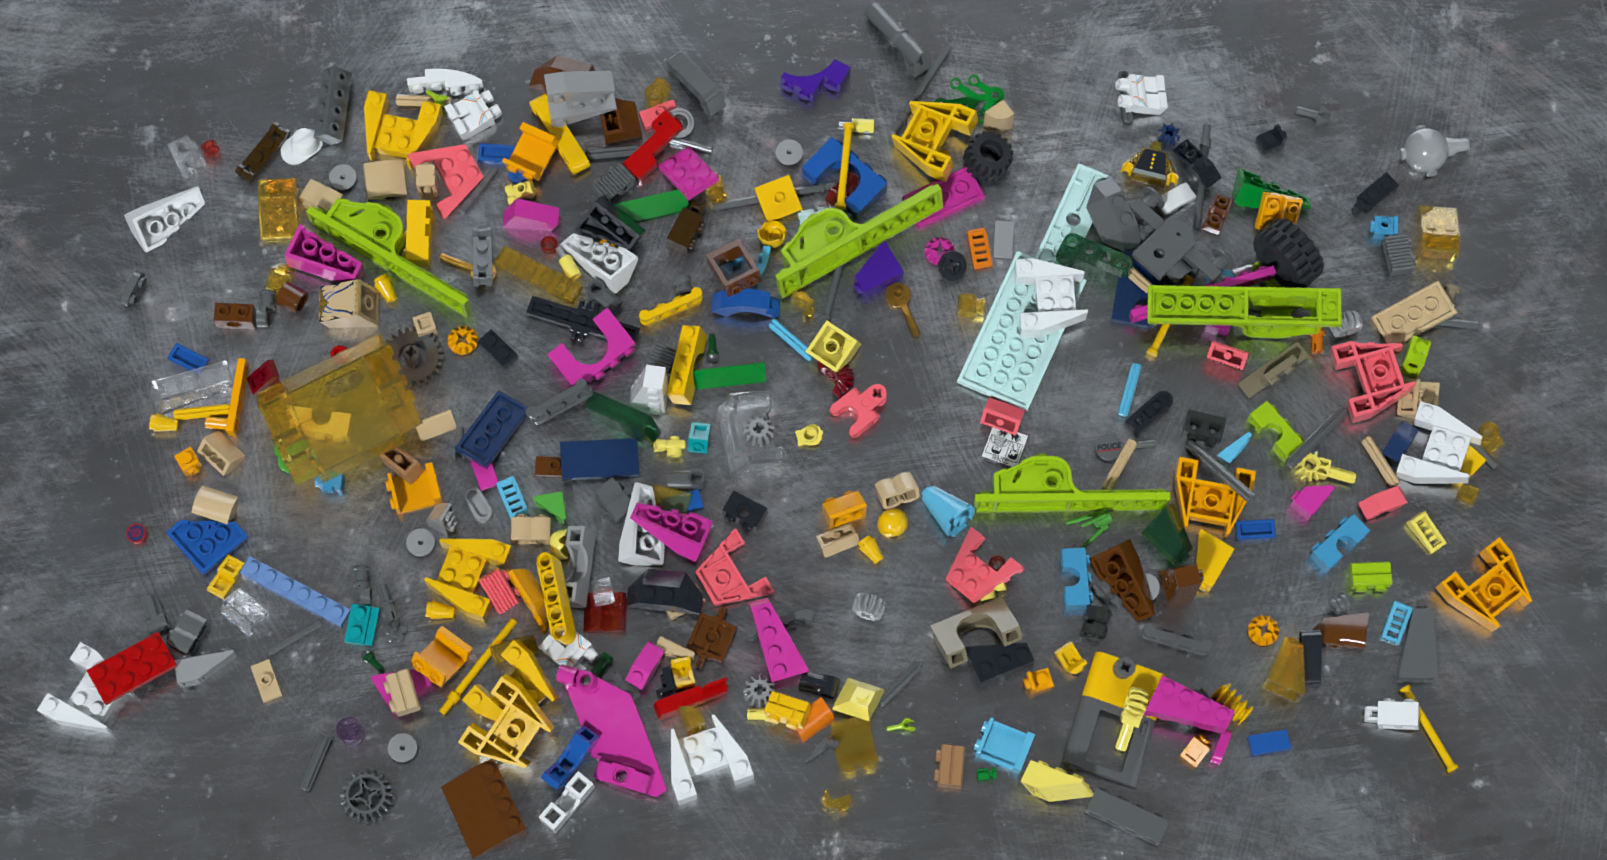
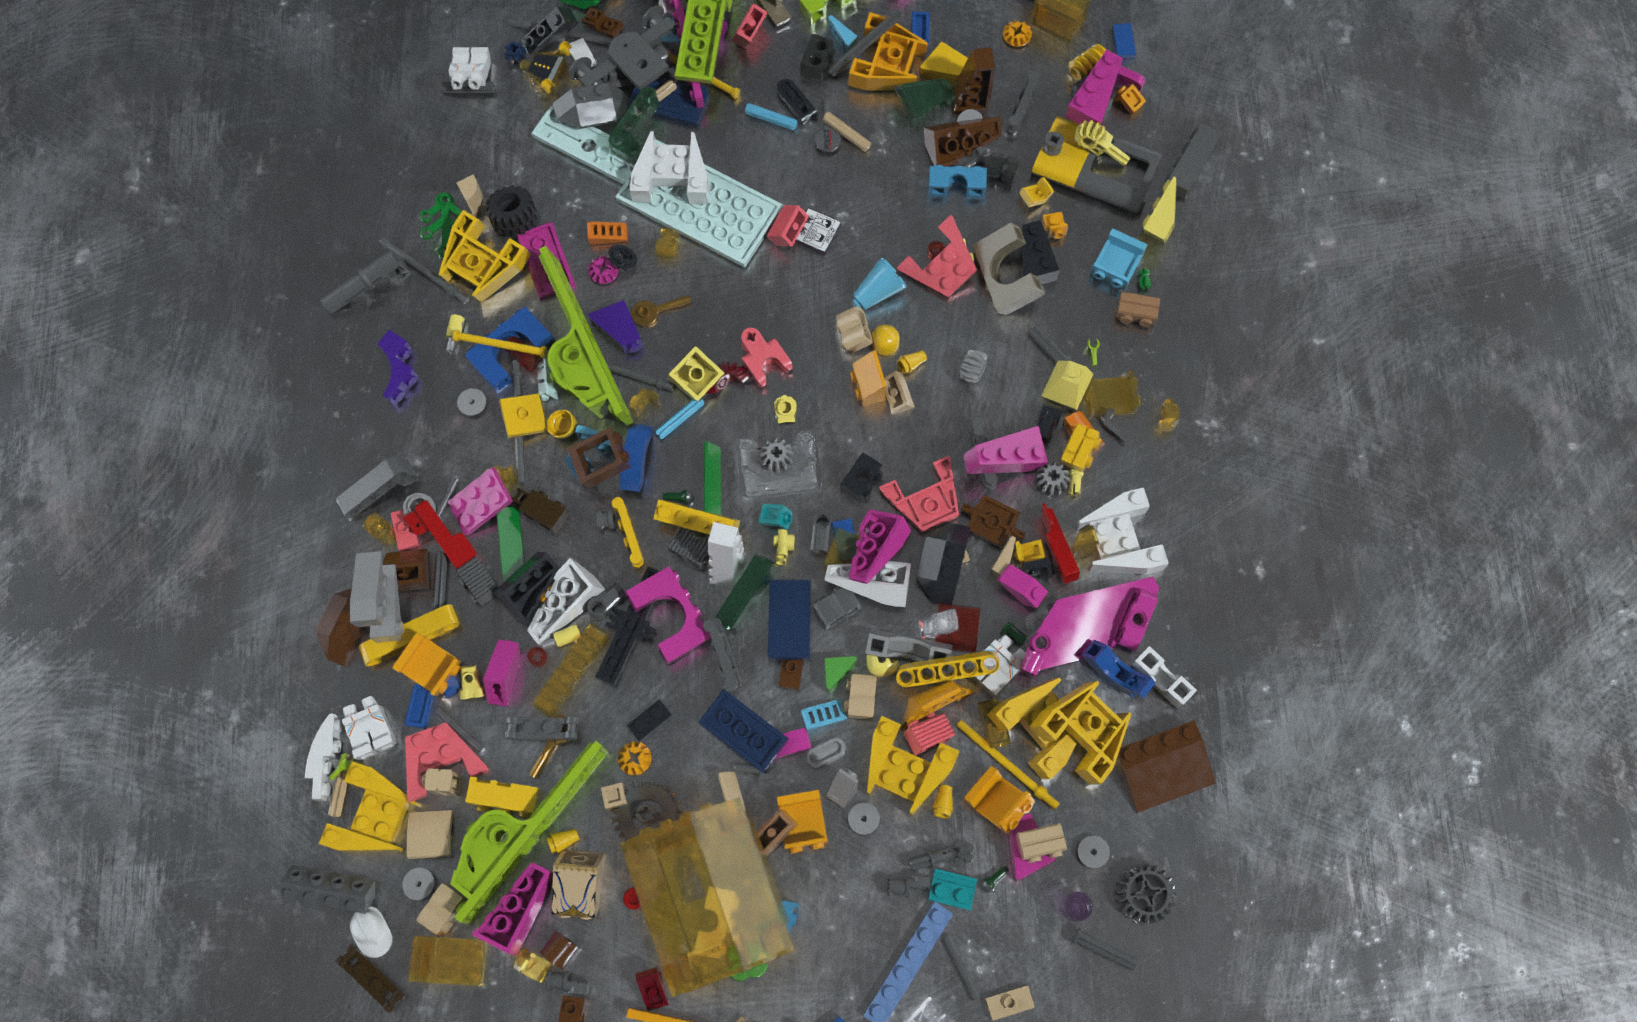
camera: 80 degrees left, 0 degrees up
lime piece [973,453,1170,512] -> none
light grey tile [993,221,1014,259] -> none
bright green plant [1066,509,1112,548] -> none

